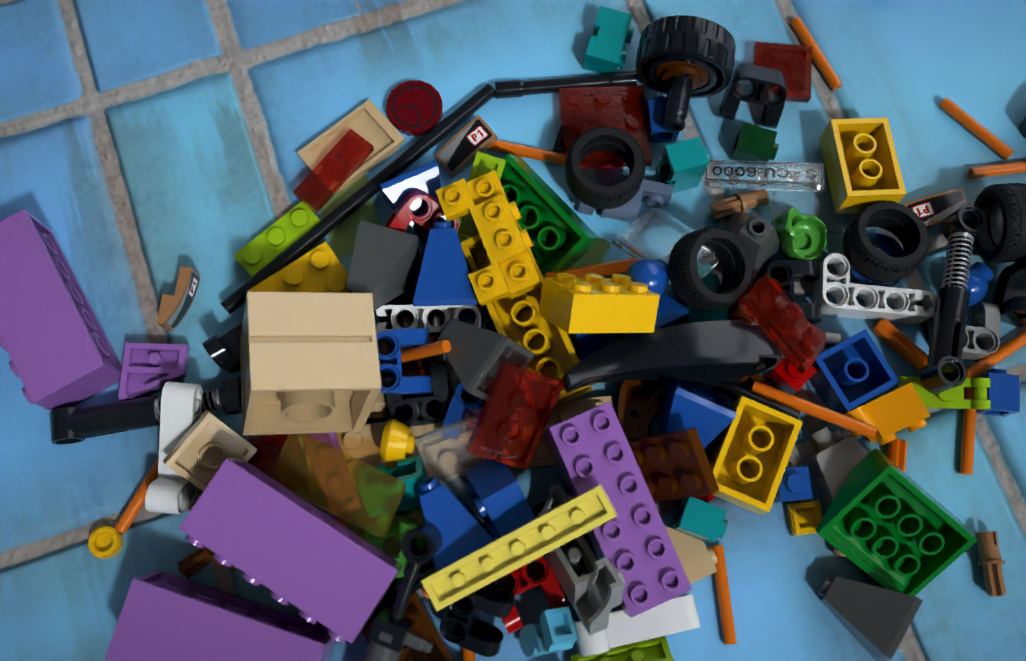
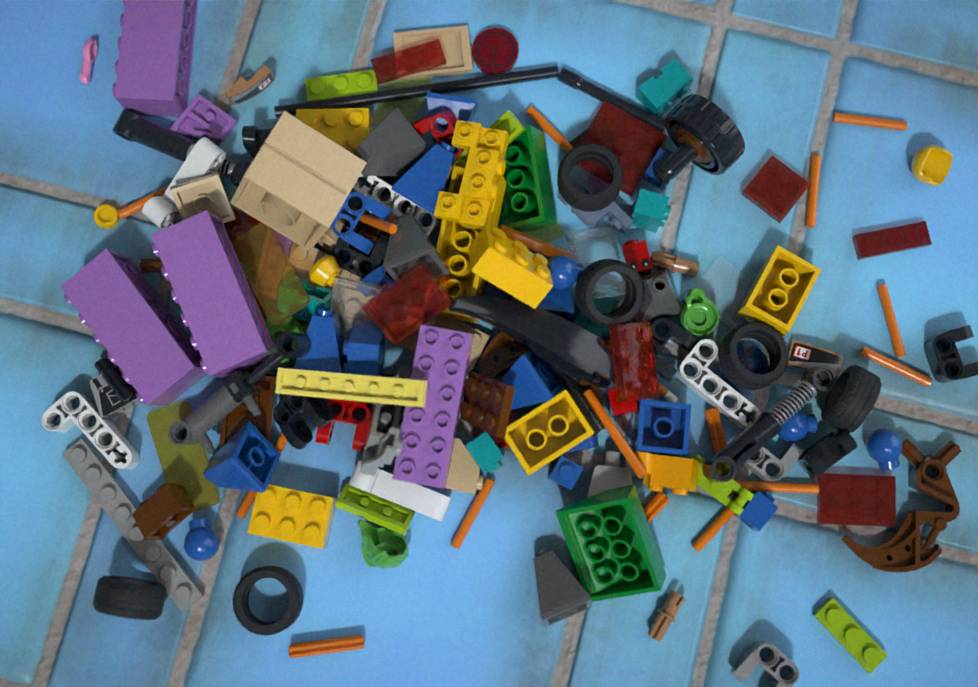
camera: 40 degrees right, 5 degrees up
slope [434,115,497,179] -> none
medium azure leg [519,607,578,657] -> none
clear tile [703,160,825,192] -> none
black piece [719,64,787,129] -> none
dark green brick [730,122,779,169] -> none
yellow tile [786,500,823,536] -> none
none -> red brick [619,239,653,276]
none -> clear red plate [852,221,932,260]

